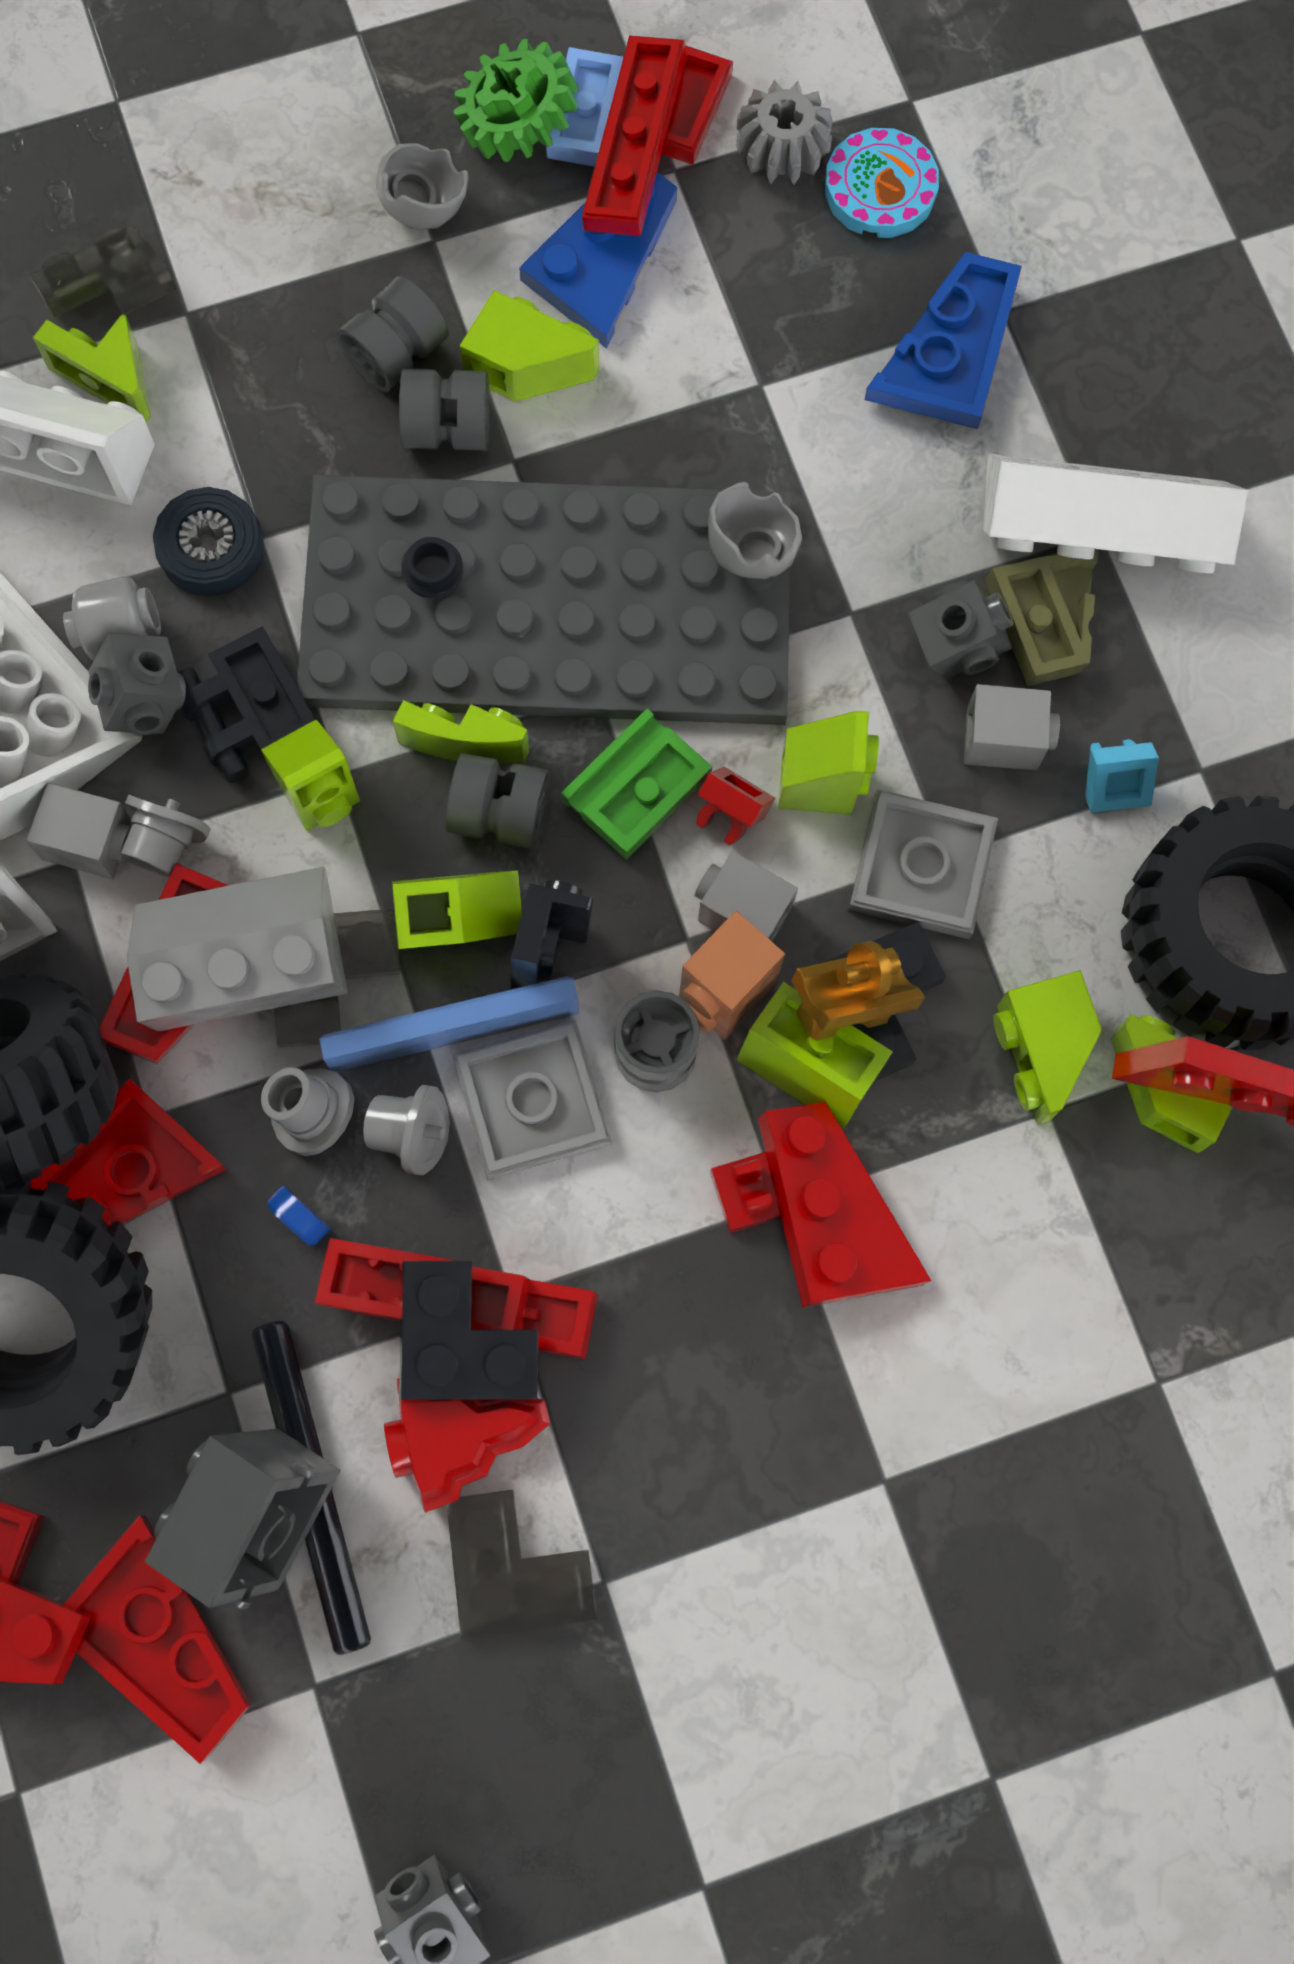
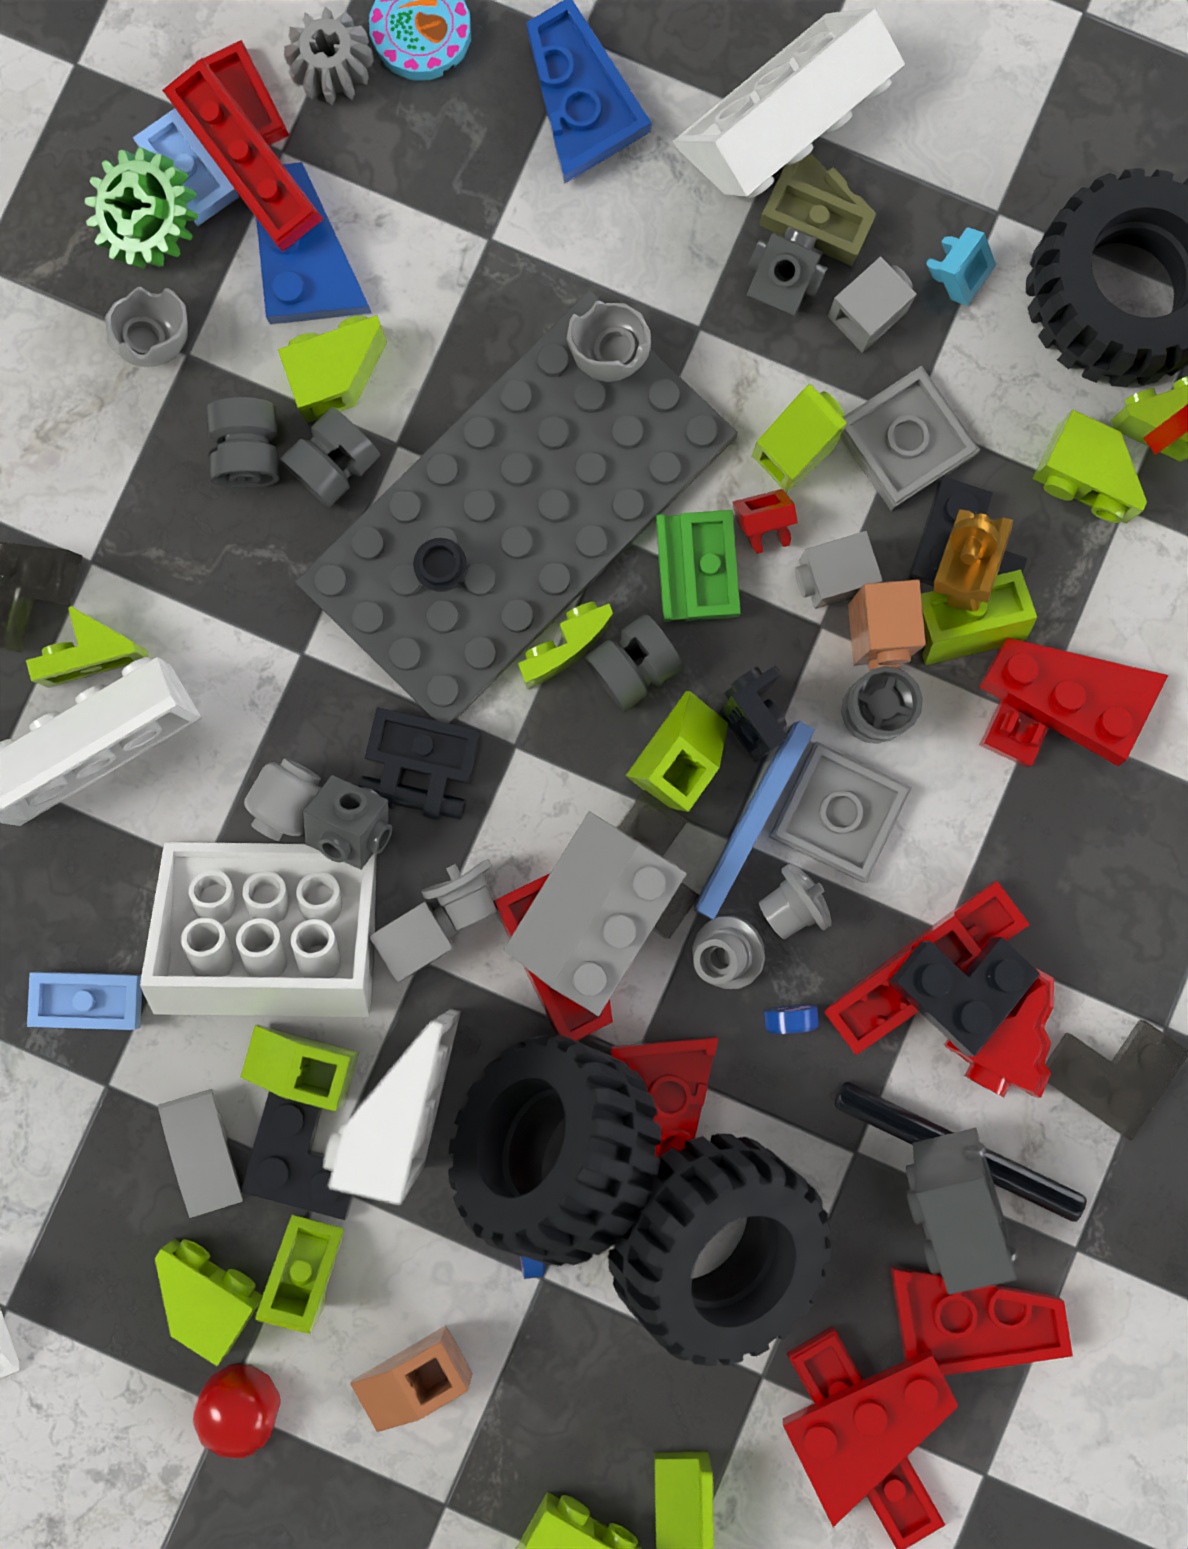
camera: 45 degrees left, 10 degrees up
black bush [153,487,264,597] -> none
lime slope [261,719,360,831] -> none

